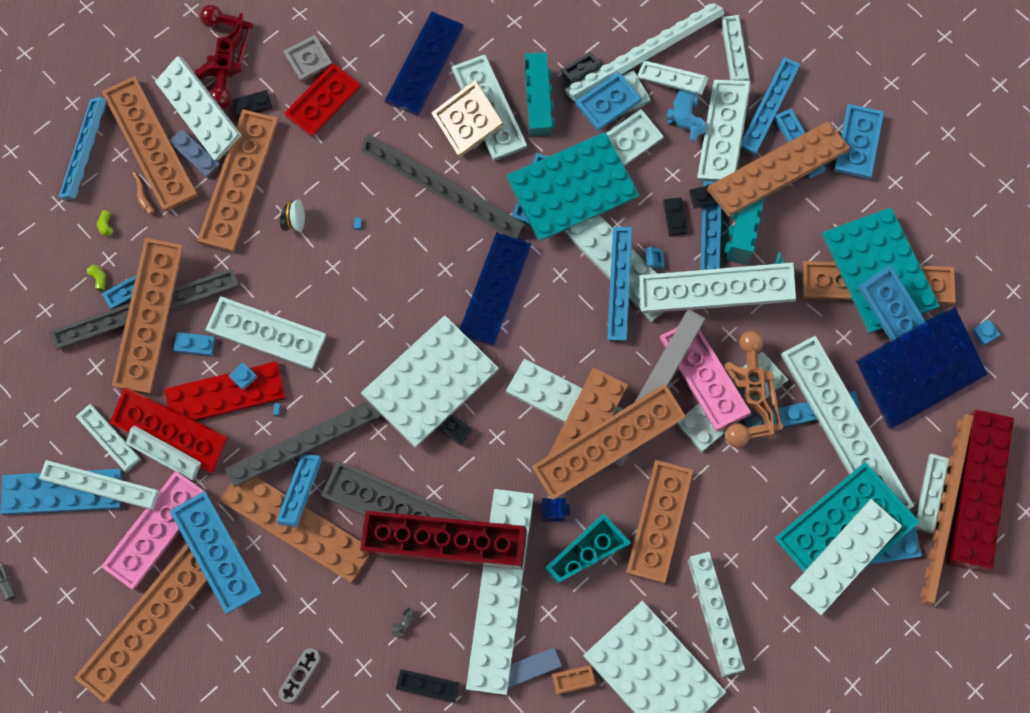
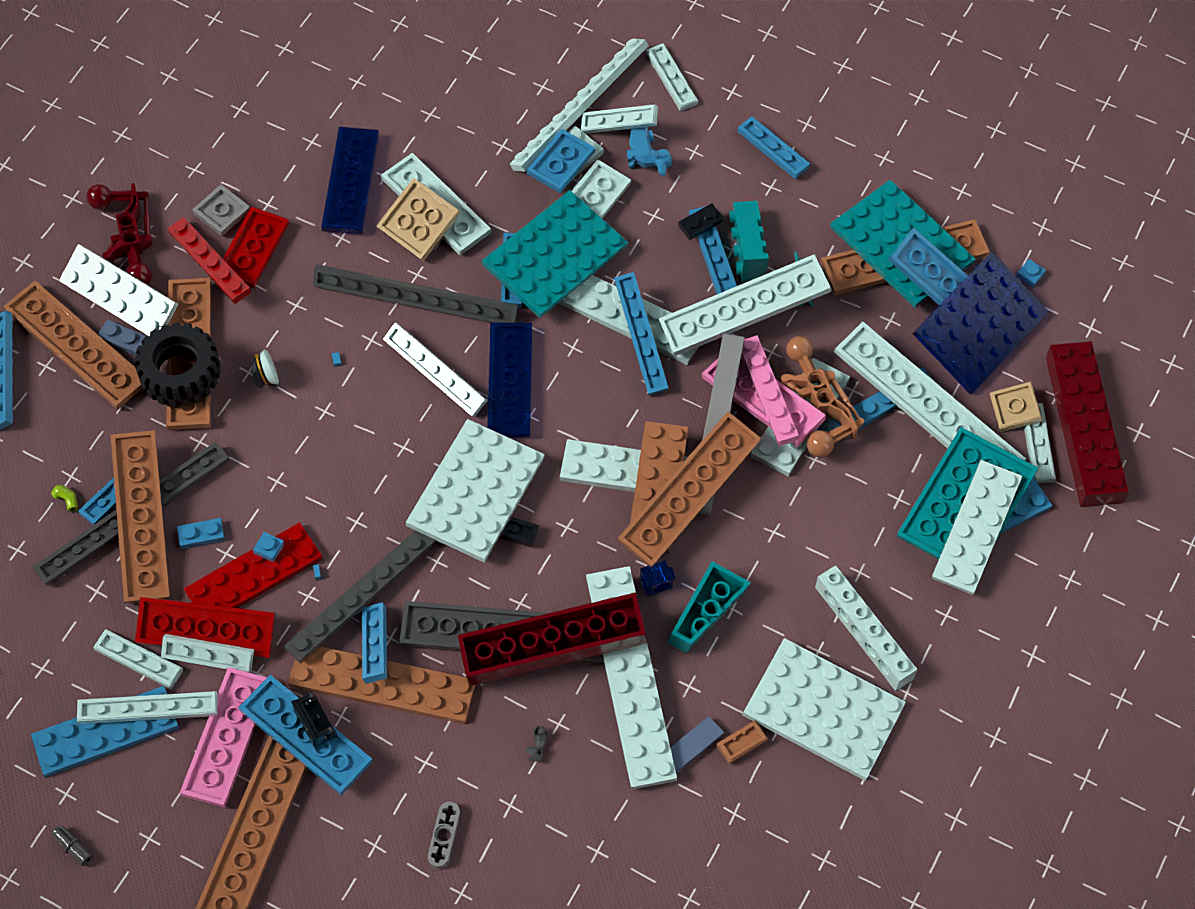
camera: 20 degrees left, 10 degrees down
lime arm [97,210,113,237] -> none
nougat animal [132,172,155,216] -> none
light aqua plate [205,296,327,370] -> none
black plate [232,90,273,118] -> none
black plate [396,669,460,703] -> none
teal wedge [525,52,555,136] -> none
black plate [561,52,601,84] -> none
nougat plate [626,460,693,584] -> none
dark azure plate [645,246,665,270] -> none
black plate [663,197,687,236] -> none
light aqua plate [697,80,751,181] -> none
nougat plate [707,121,850,217] -> none
dark azure plate [740,57,800,156] -> none
dark azure plate [834,104,884,180] -> none
nougat plate [920,414,973,606] -> none
none -> black tyre [135,323,221,407]
none -> red plate [167,217,252,304]
none -> black hinge [291,693,337,748]
none -> light aqua plate [383,322,488,417]
none -> bright pink plate [742,335,799,446]
none -> tan tile [990,382,1042,432]

